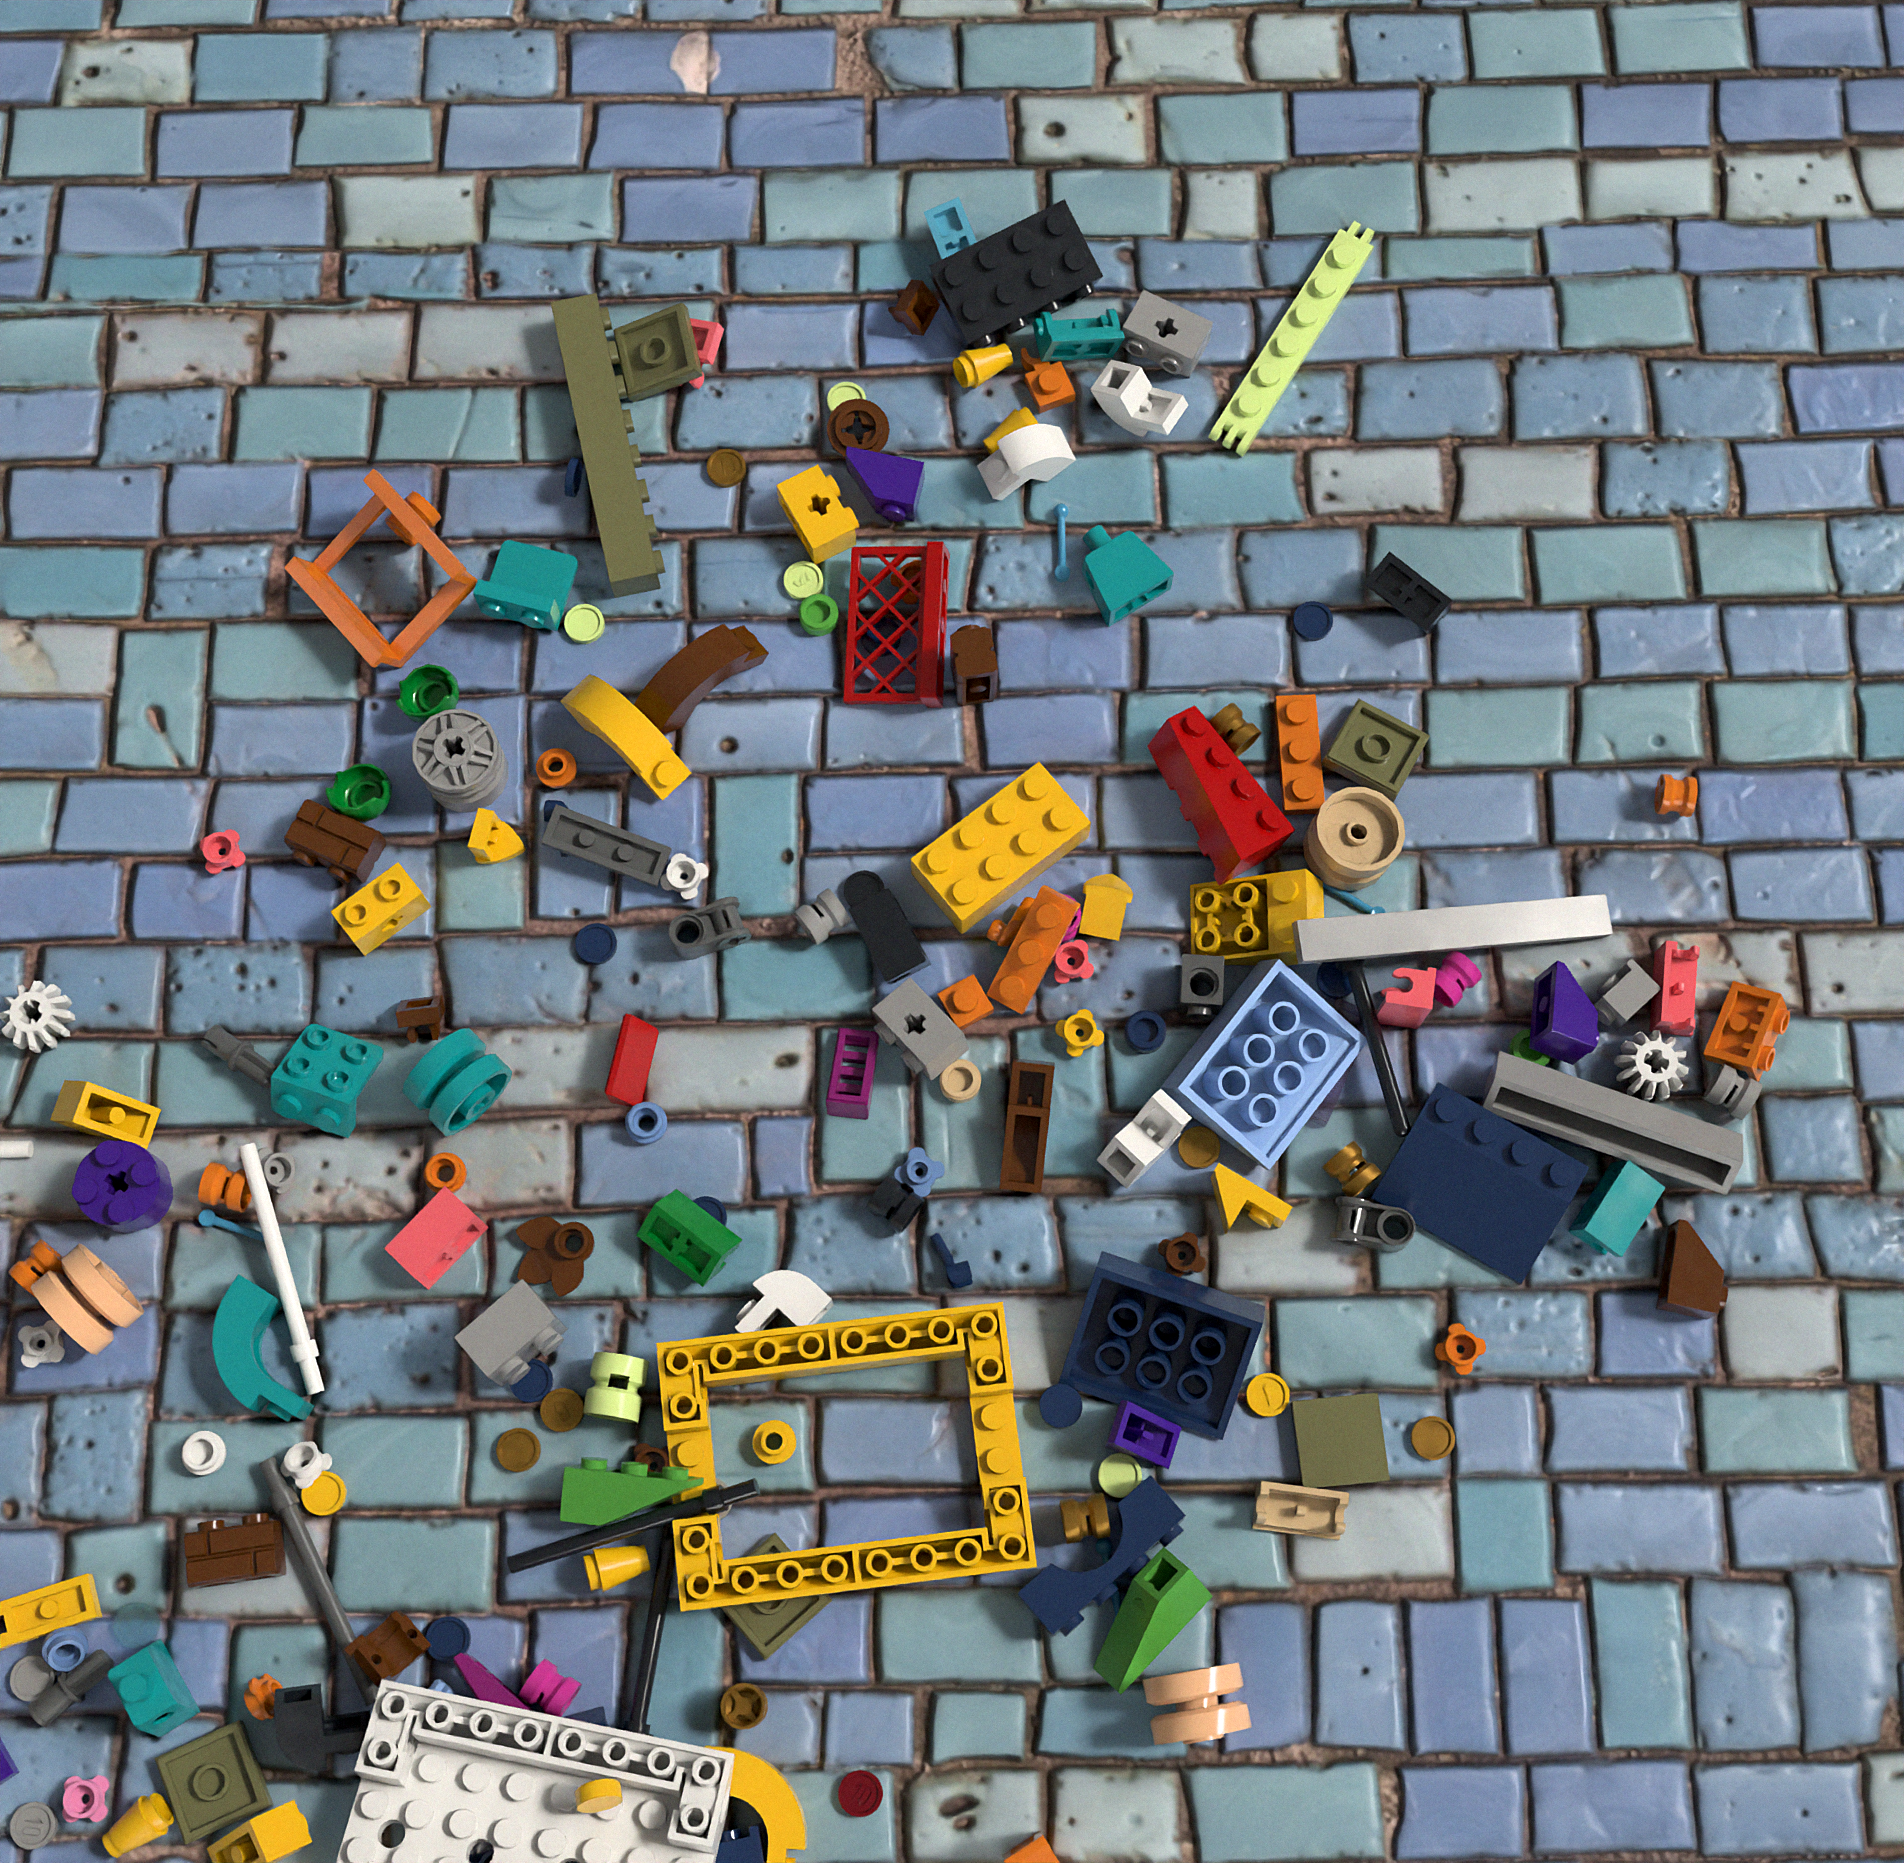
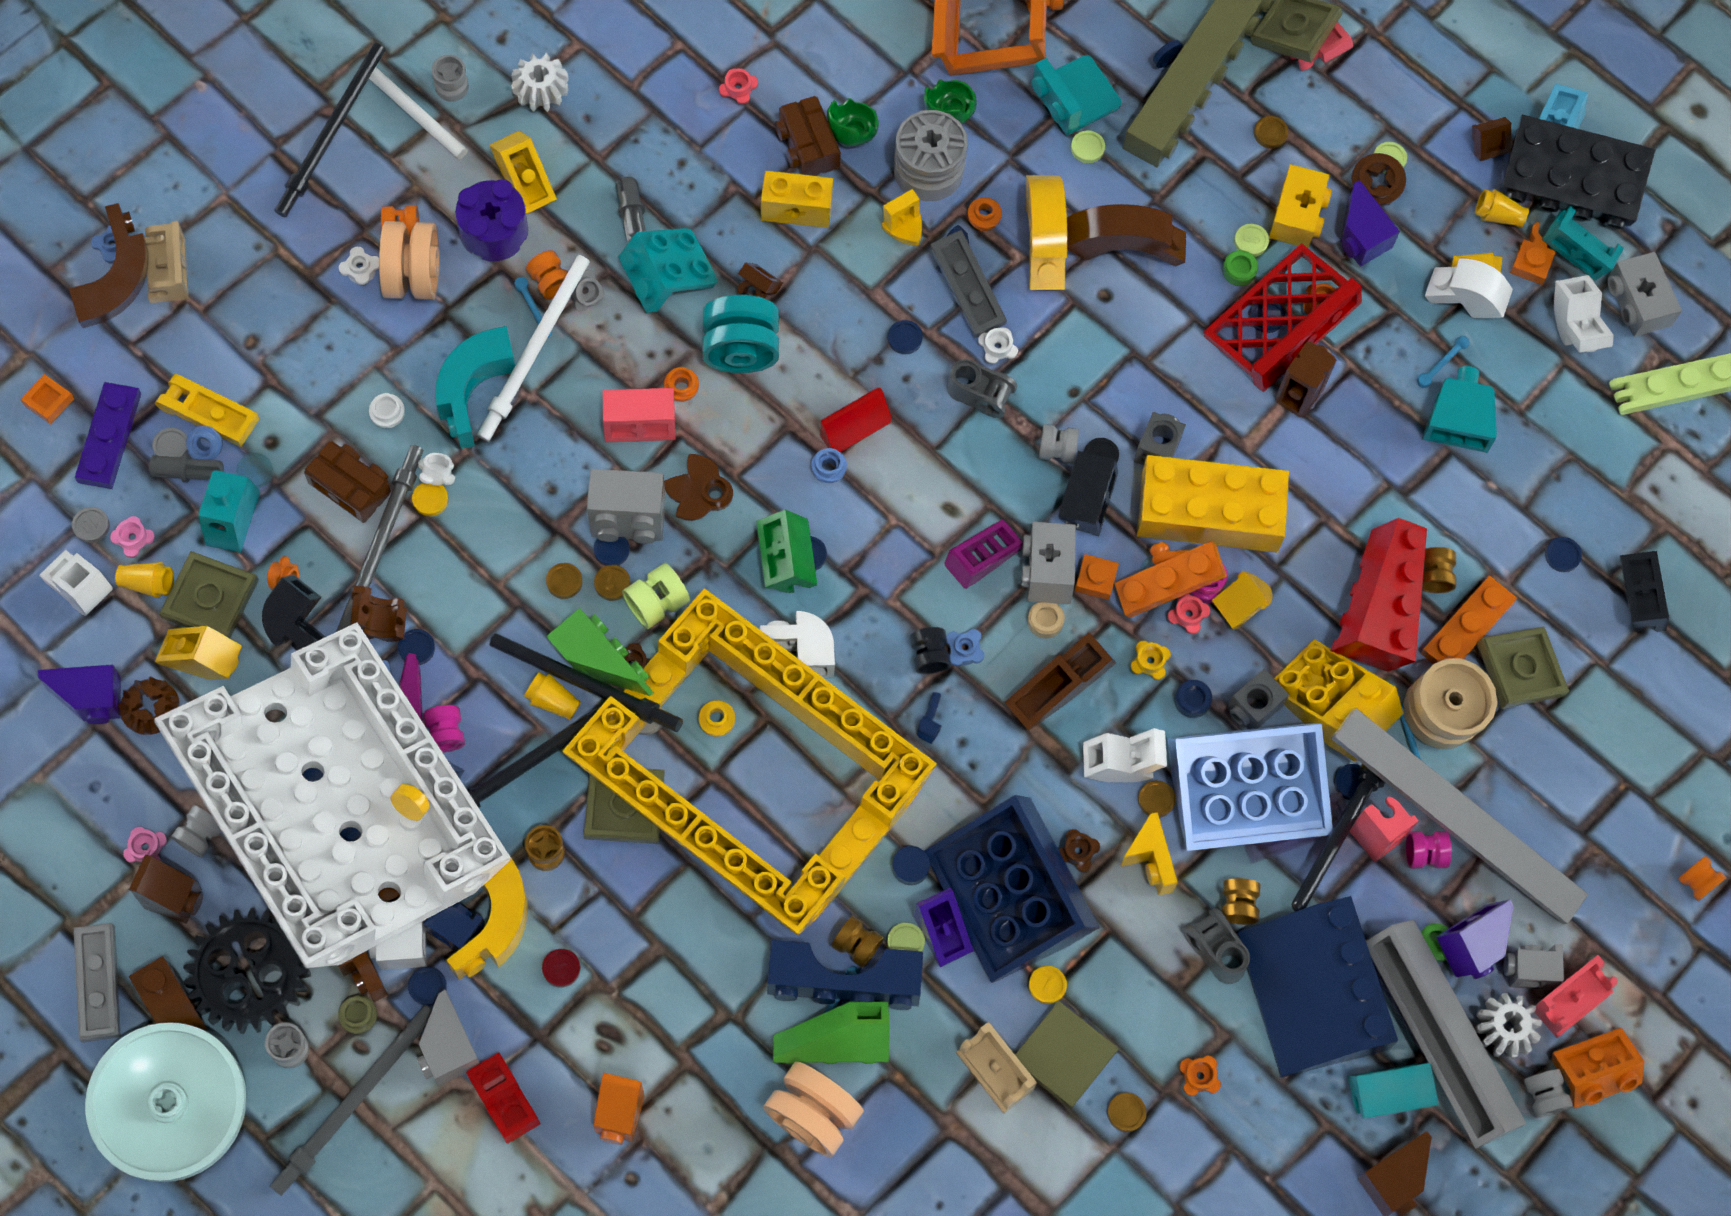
camera: 40 degrees right, 5 degrees down
none -> dark grey brick [1134,412,1186,465]

